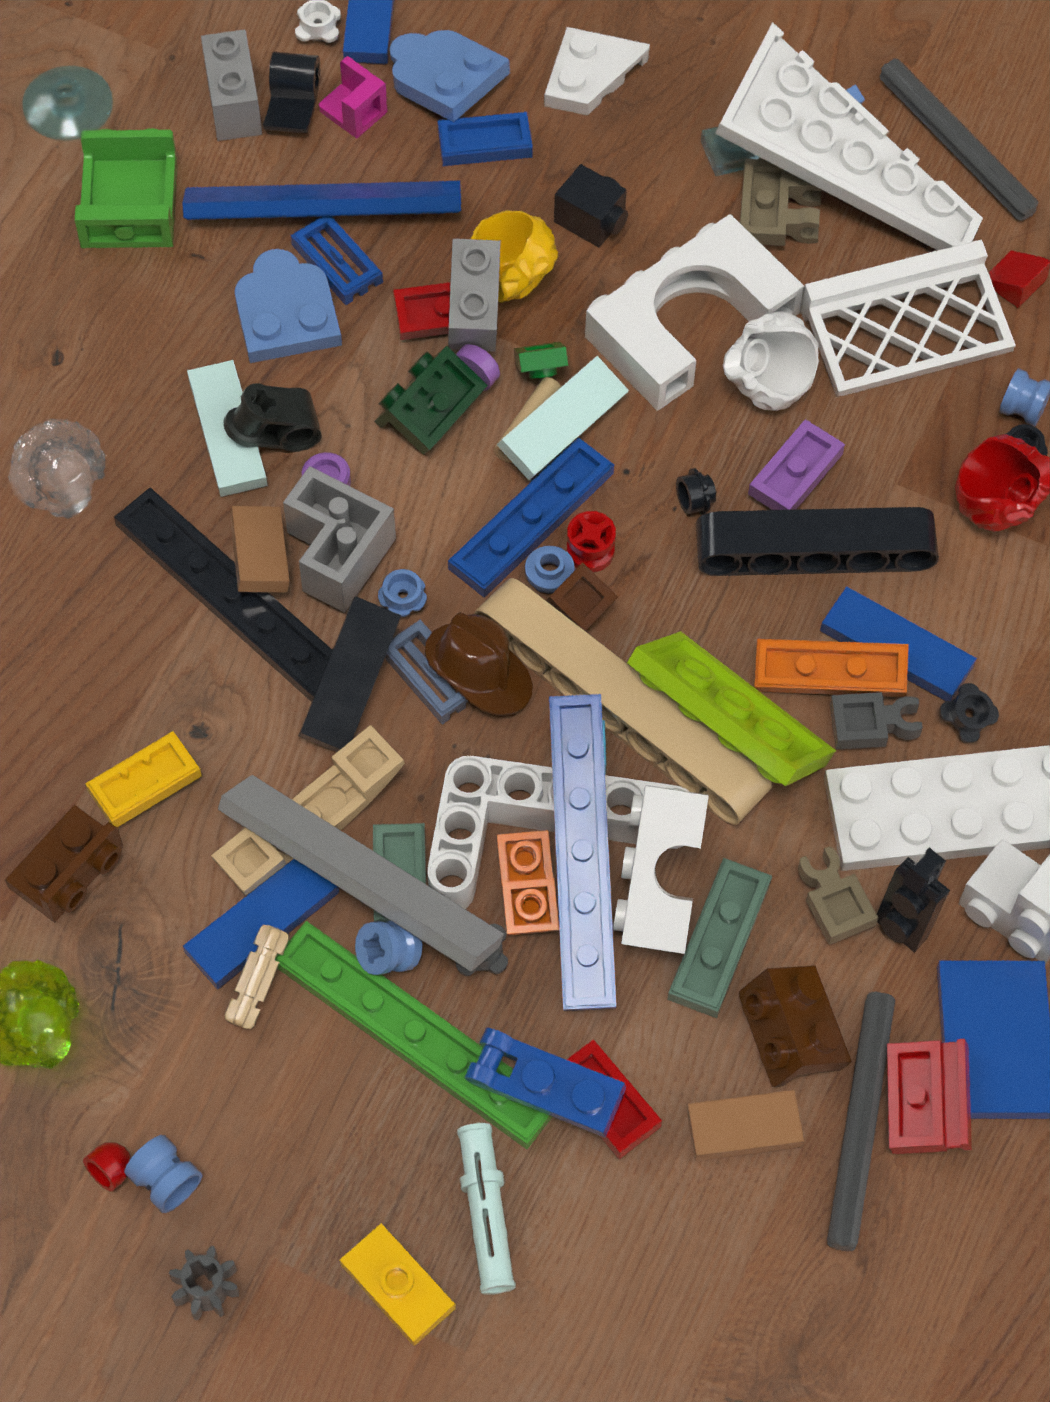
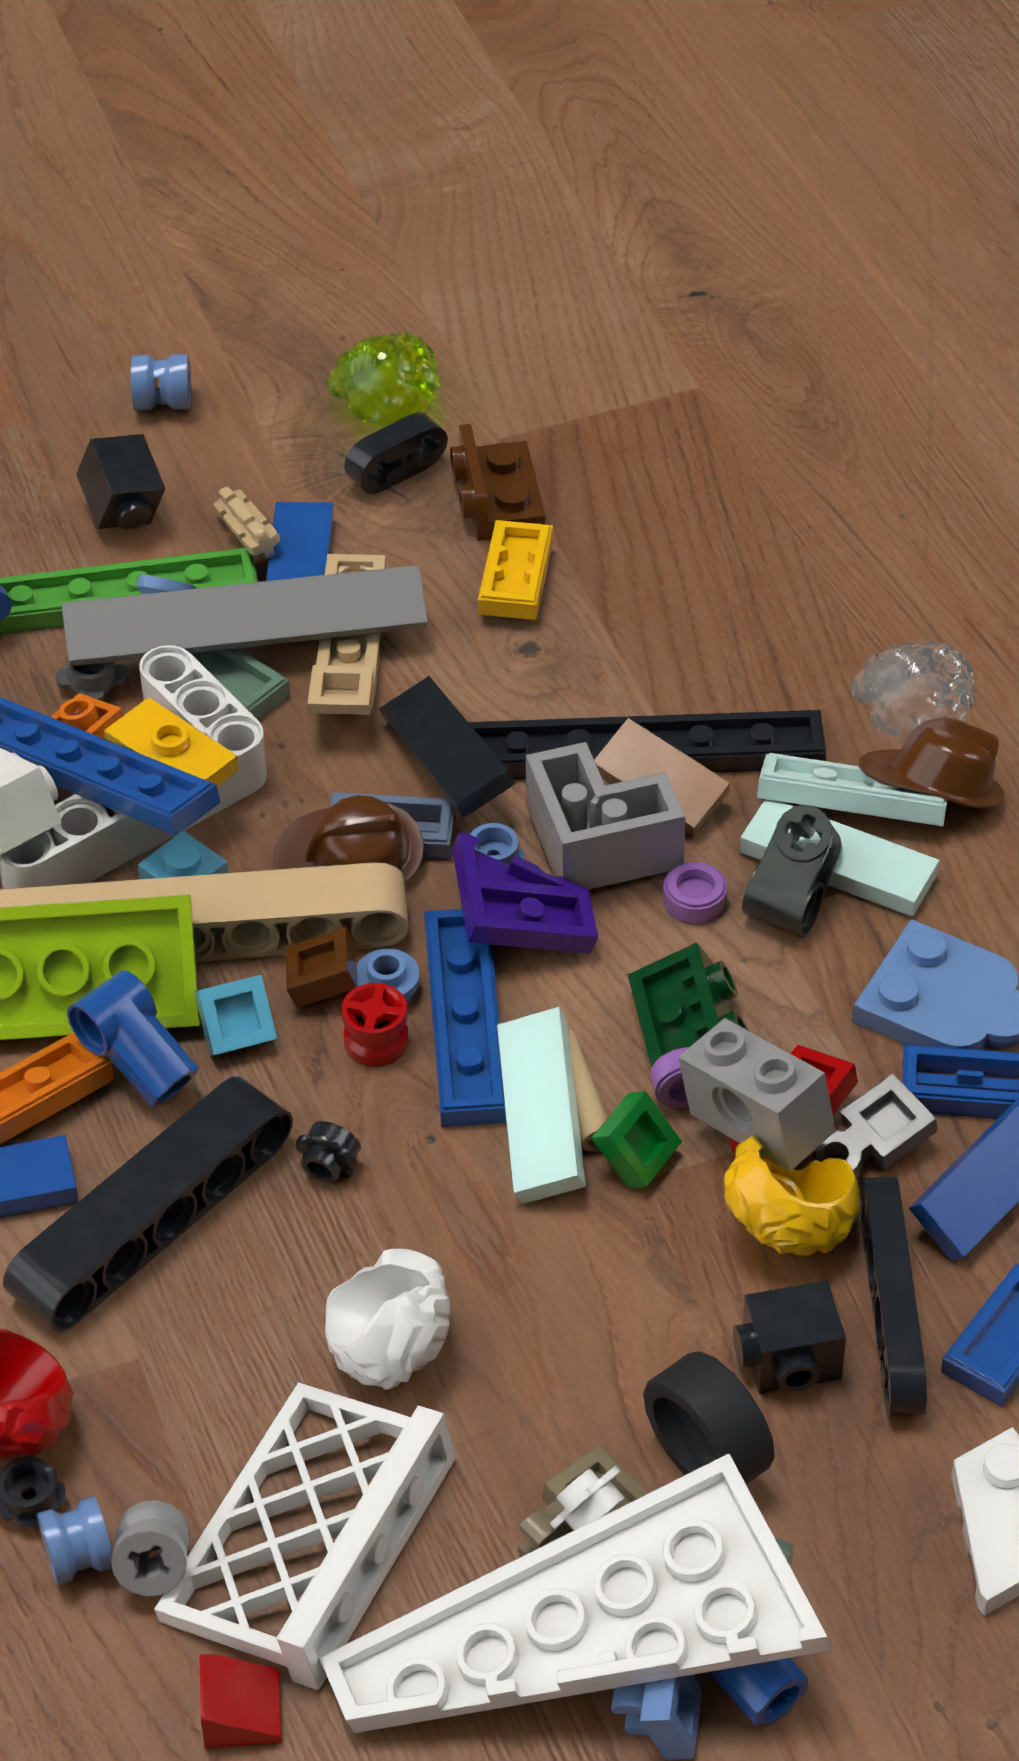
camera: 135 degrees right, 15 degrees down
red hinge [83,1142,131,1192] -> none
dark grey gear [169,1246,240,1321] -> none
white arch [585,214,804,411] -> none
medium lavender plate [748,419,845,510] -> none
none -> blue piece [67,970,199,1108]
none -> black brick [76,434,166,529]
none -> yellow plate [104,697,239,787]
none -> light grey wheel [111,1500,190,1596]
none -> medium azure plate [194,975,277,1055]
none -> black beam [344,412,448,494]
none -> dark purple wing [452,833,598,954]
none -> white plate [549,1466,625,1531]
none -> black tyre [643,1351,775,1485]
none -> light aqua tile [757,753,948,826]
none -> plate [811,1074,937,1180]
none -> reddish brown piece [859,717,1004,809]
none -> black beam [860,1177,927,1415]

